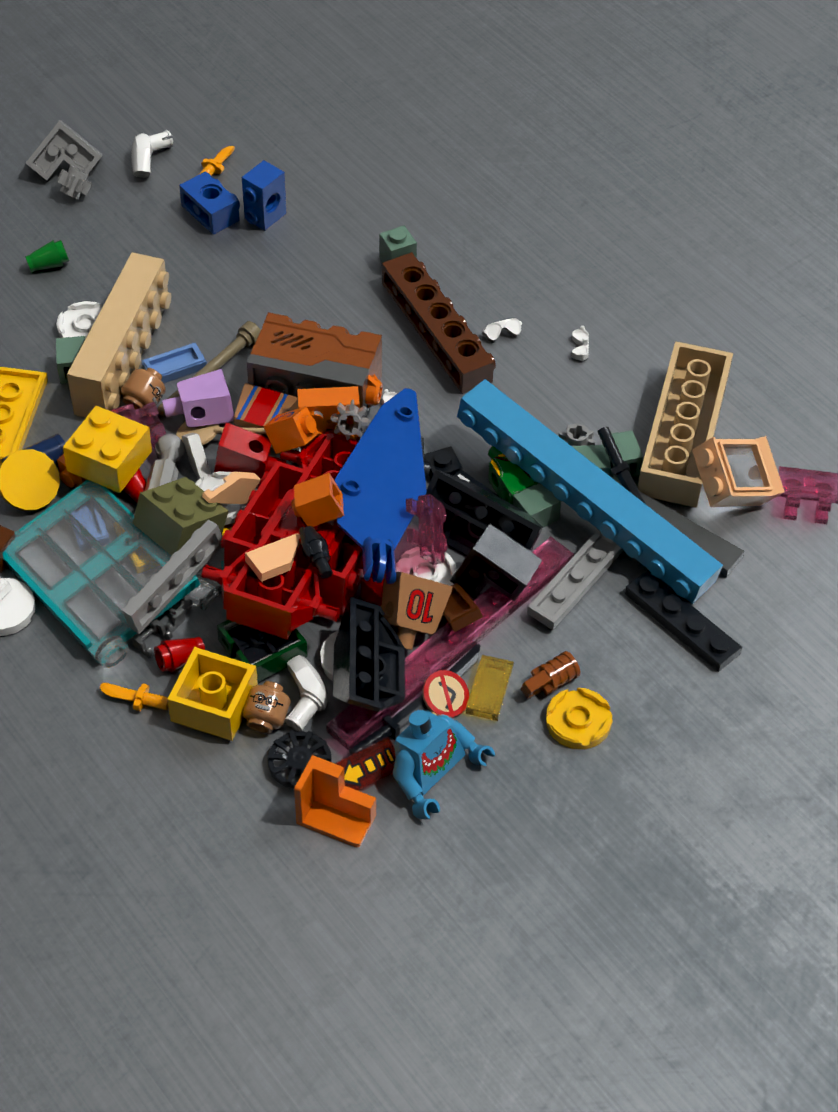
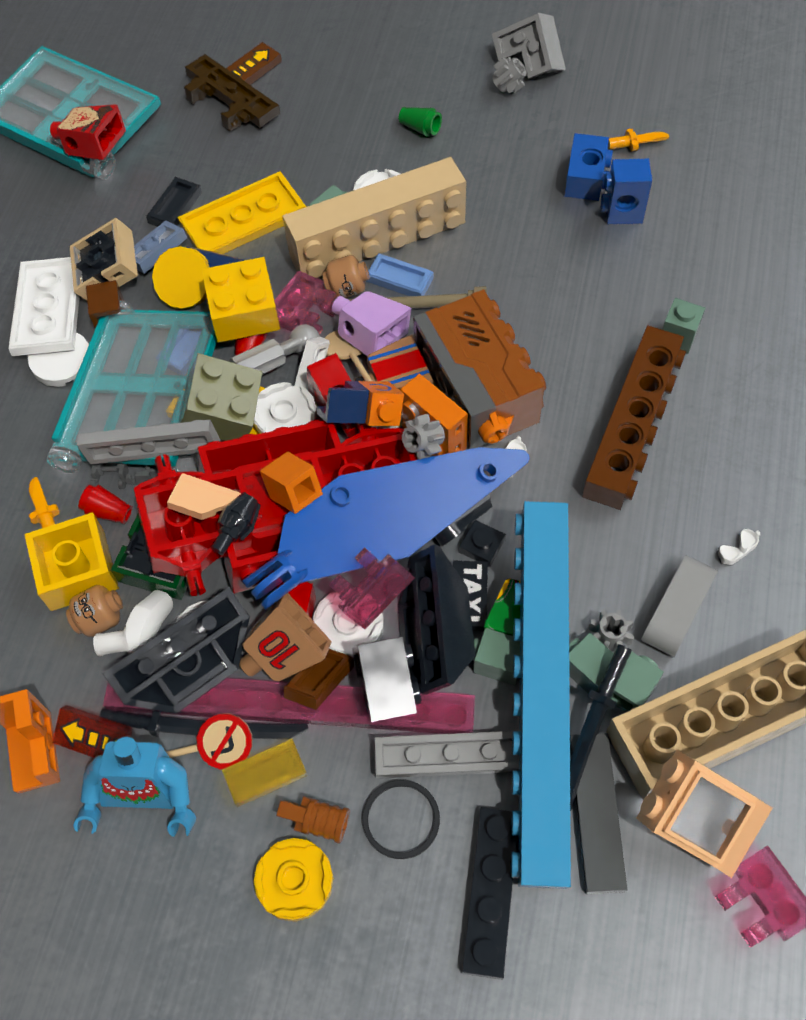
camera: 55 degrees right, 10 degrees up
white arm [131,130,173,178] -> none
light nougat tile [202,472,261,504] -> none
black wheel [268,730,332,789] -> none
white piece [482,318,522,341] -> none
none -> dark blue panel [317,381,369,423]
none -> black piece [363,780,440,859]
none -> light grey beam [641,555,718,657]

